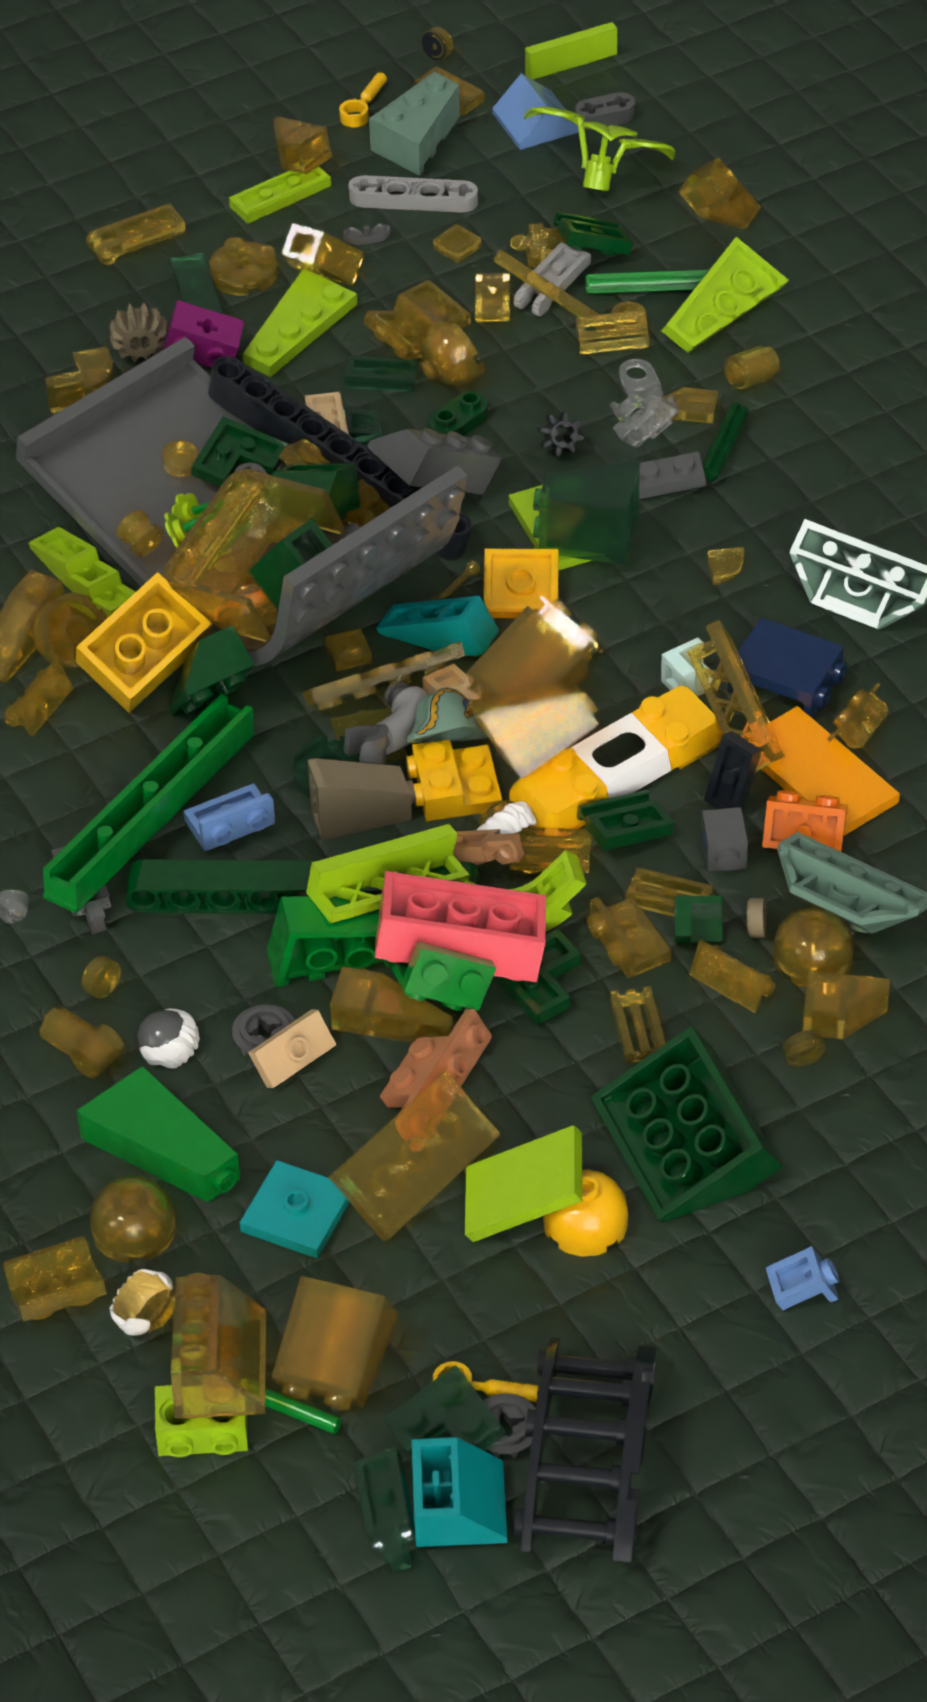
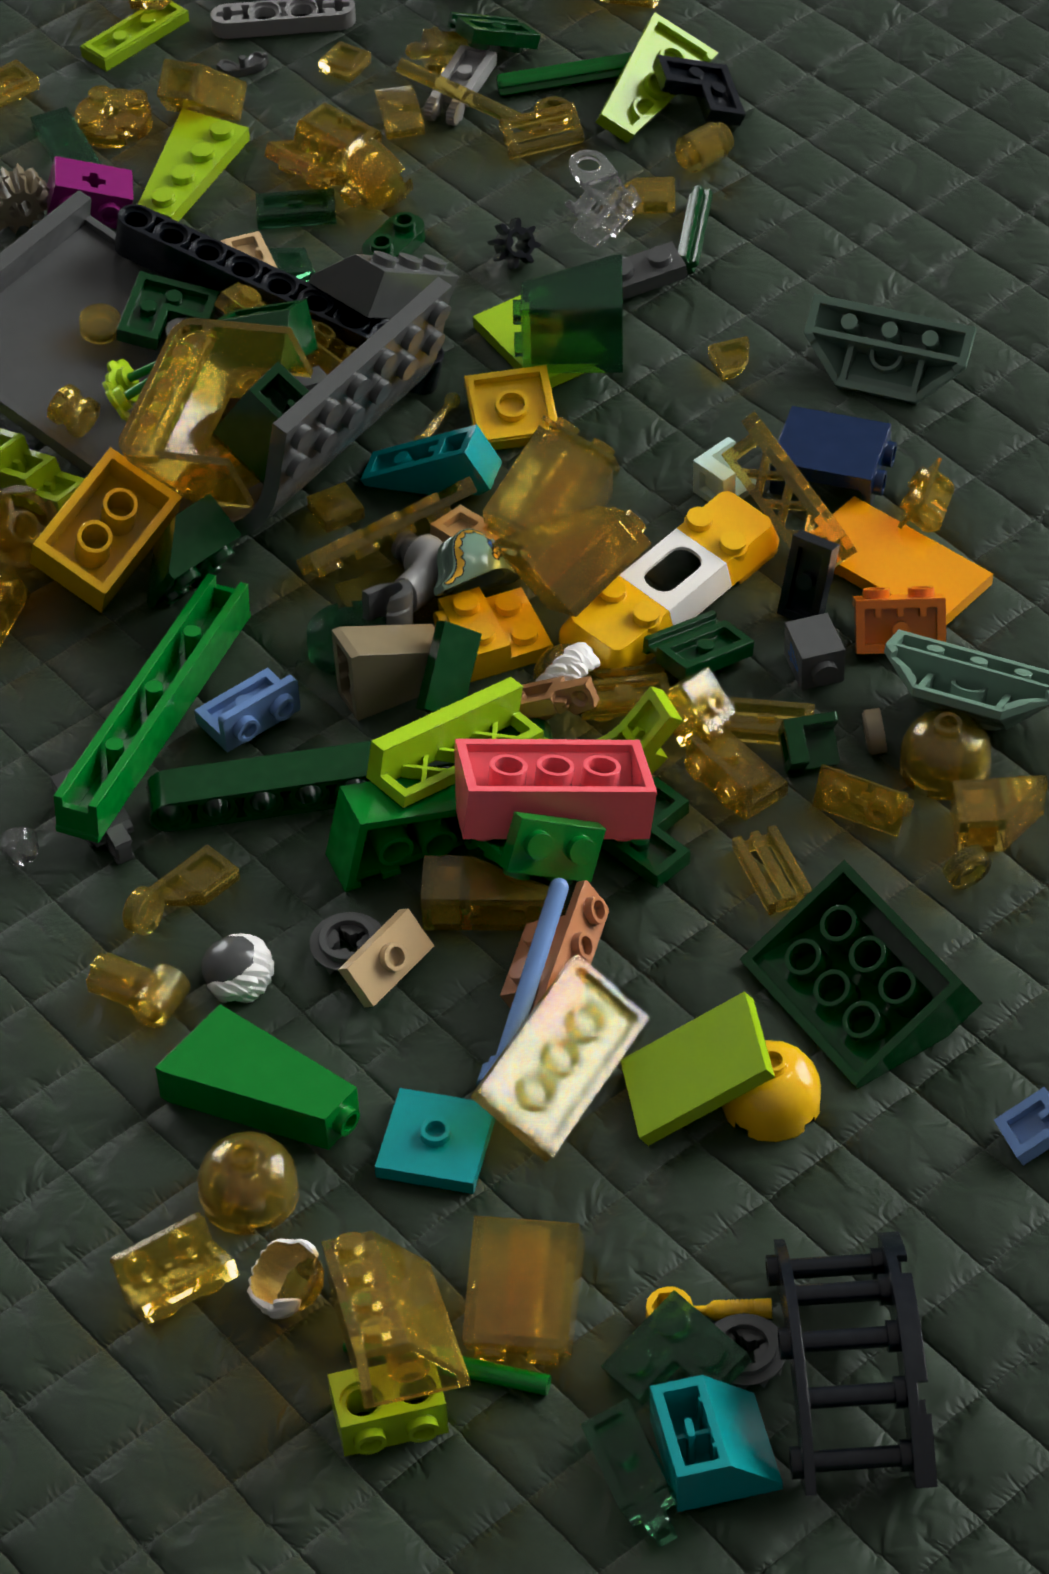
camera: 10 degrees left, 0 degrees up
none -> clear yellow tile [142,844,240,907]
none -> dark green tile [416,621,482,713]
none -> medium blue piece [476,878,569,1098]
none -> black plate [652,55,746,126]
none -> clear yellow brick [665,667,737,747]

